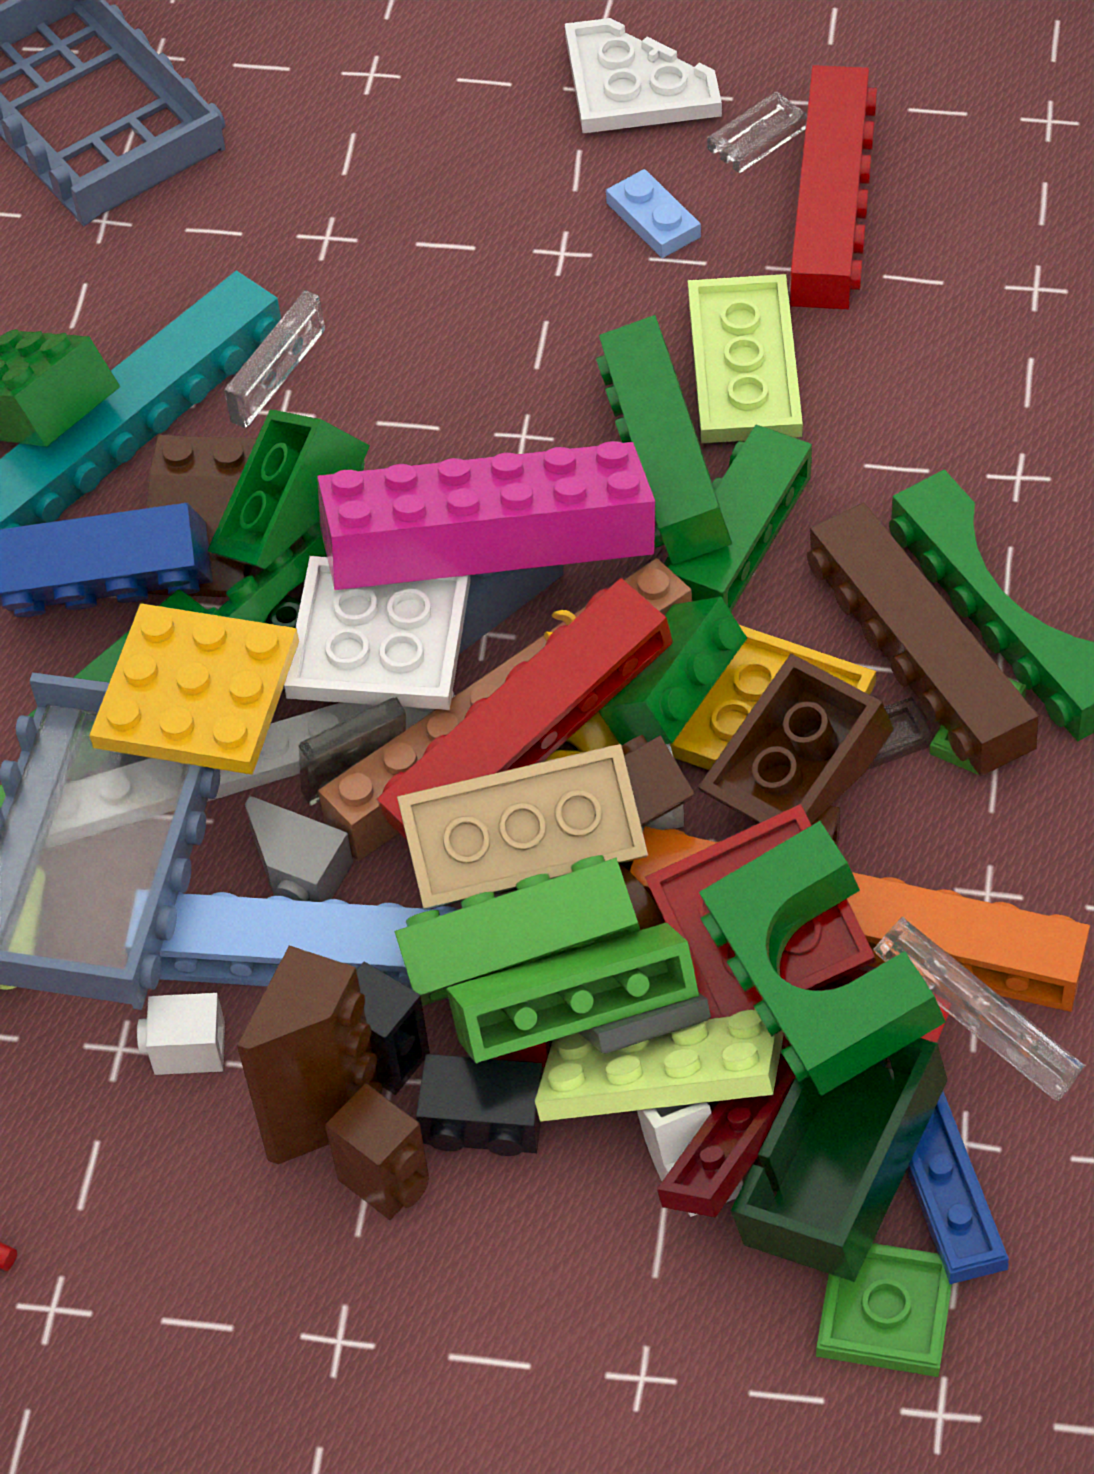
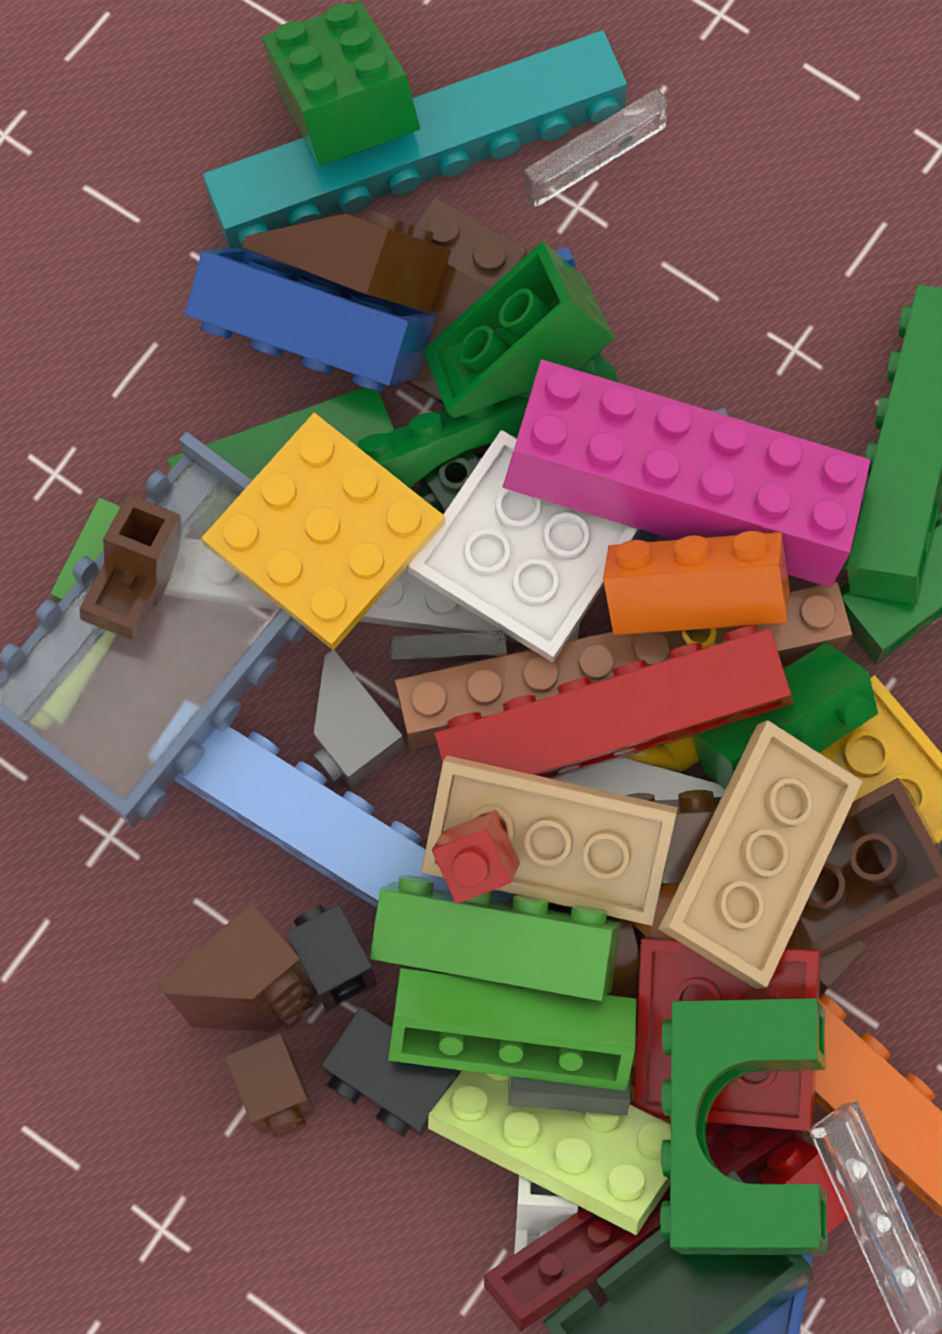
camera: 25 degrees right, 20 degrees up
white brick [137,993,225,1075] -> none
none -> reddish brown brick [79,494,181,640]
none -> reddish brown slope [242,210,451,313]
none -> red brick [432,810,520,904]
none -> orange brick [603,531,790,635]
none -> tan plate [658,720,863,989]

